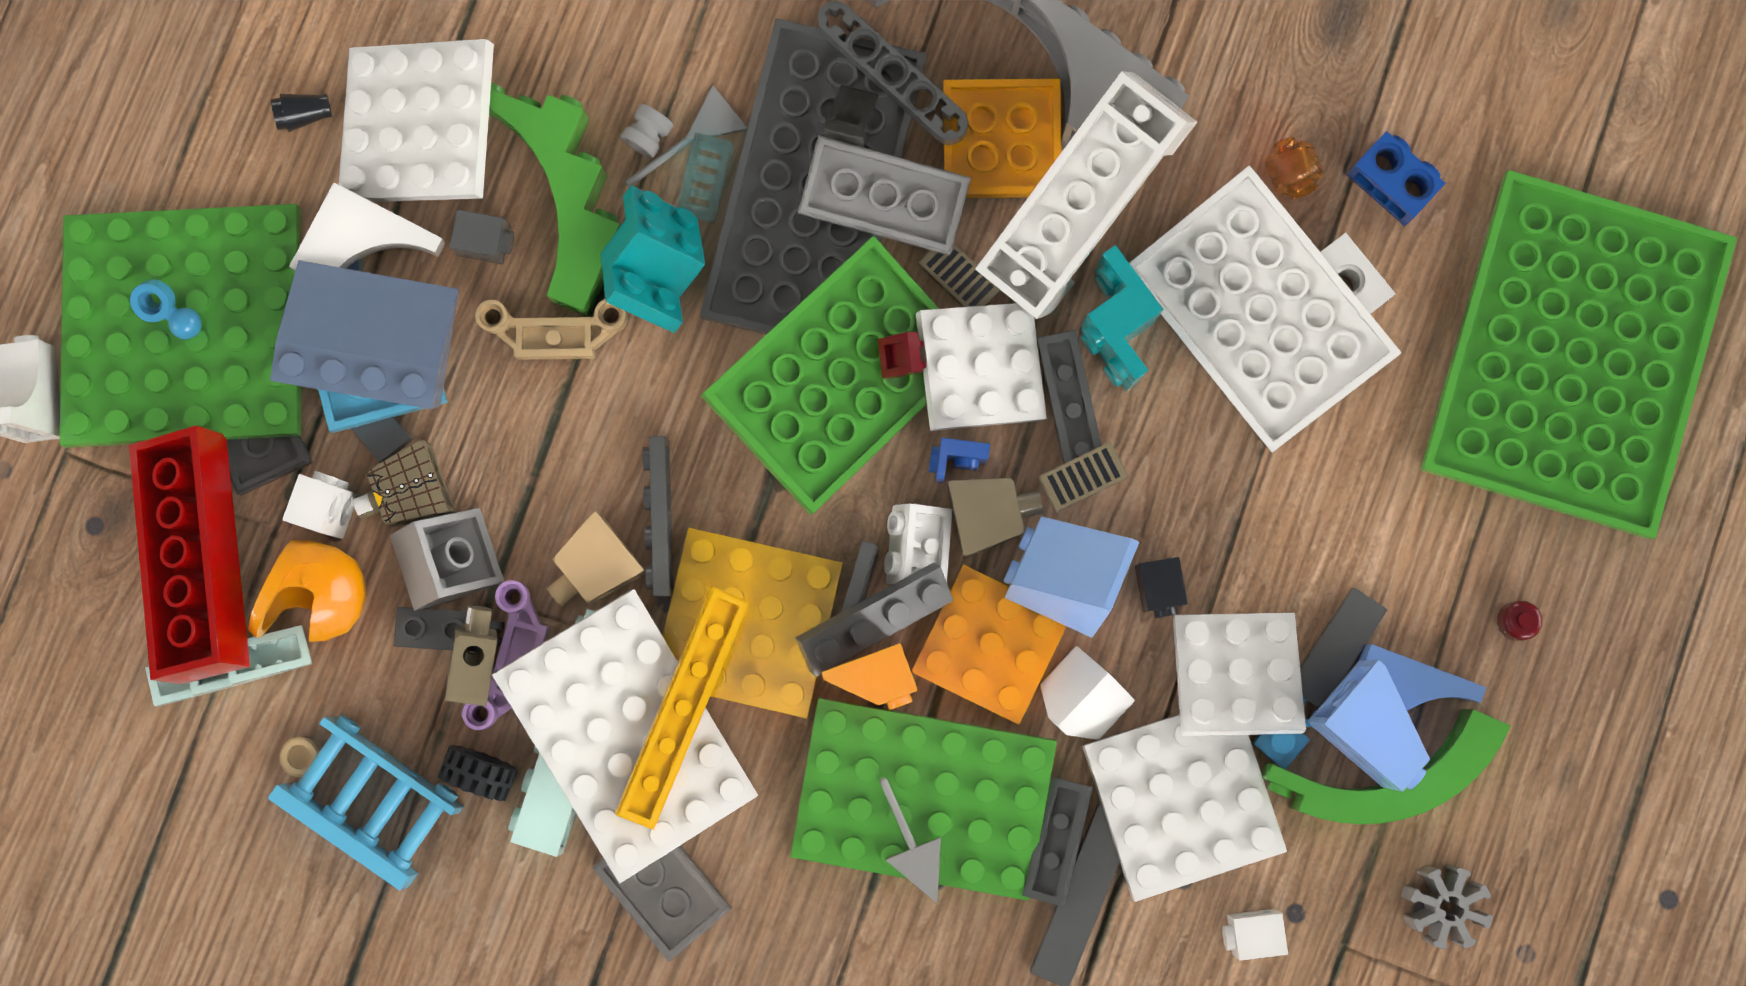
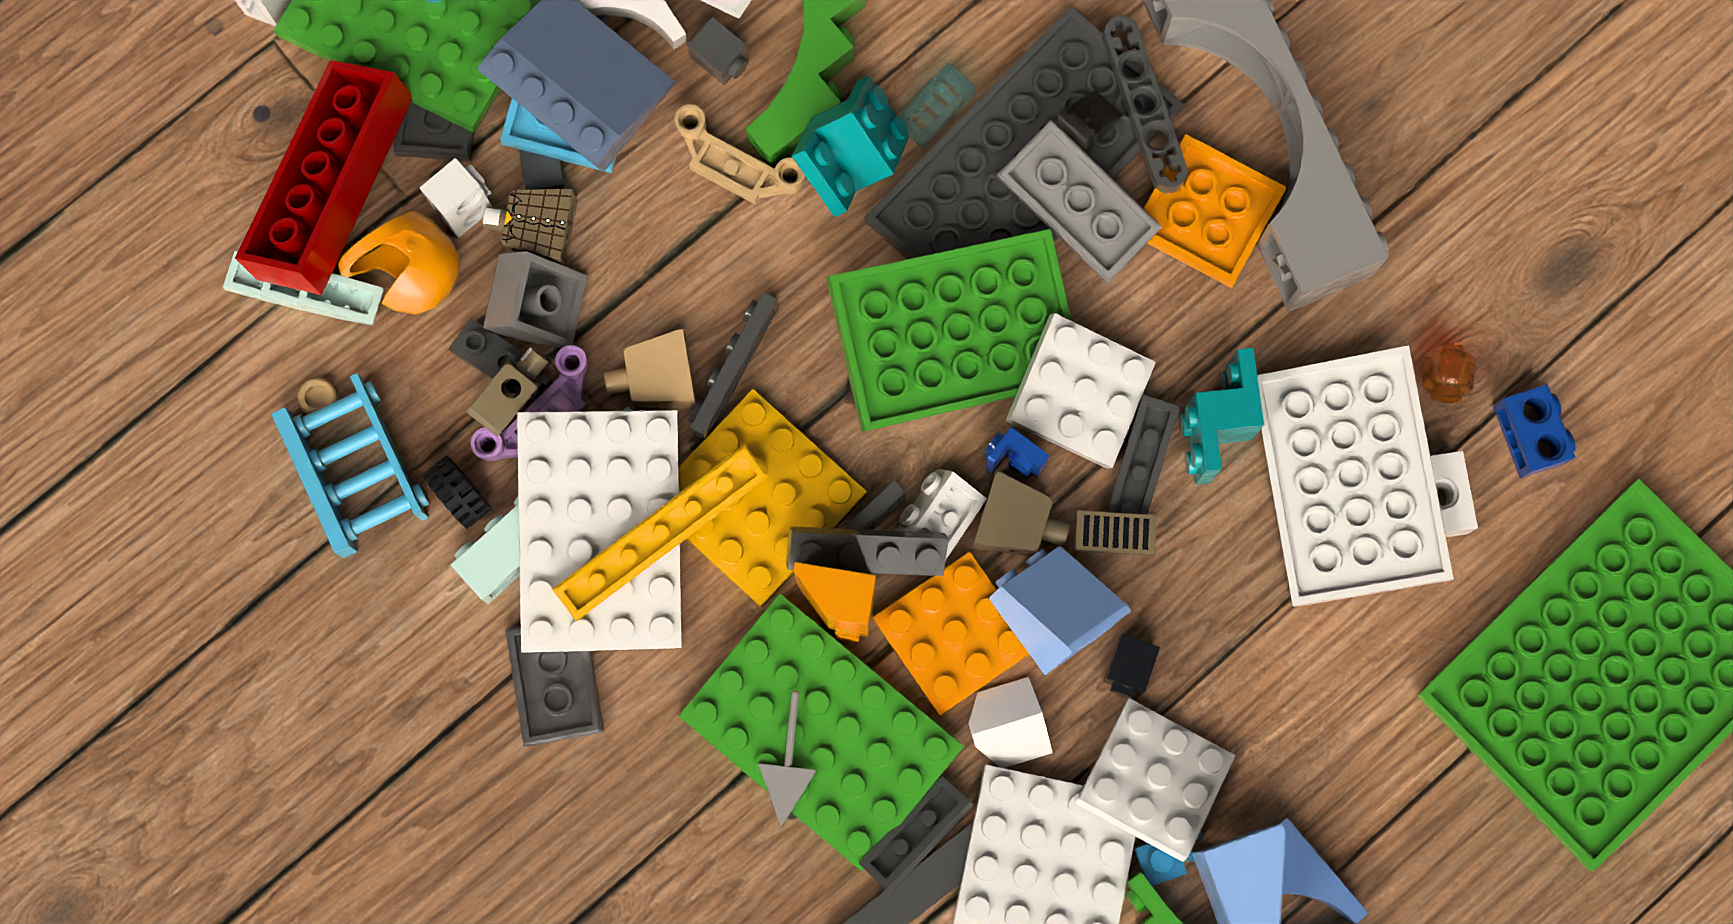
camera: 25 degrees right, 5 degrees down
light grey wheel [620,104,674,159] -> none
light grey piece [625,85,748,187] -> none
dark red tile [878,332,926,379] -> none
tile [918,243,1001,307] -> none
white plate [975,71,1197,319] -> none
dark grey tile [1300,588,1387,709] -> none
dark red piece [1497,601,1543,641] -> none

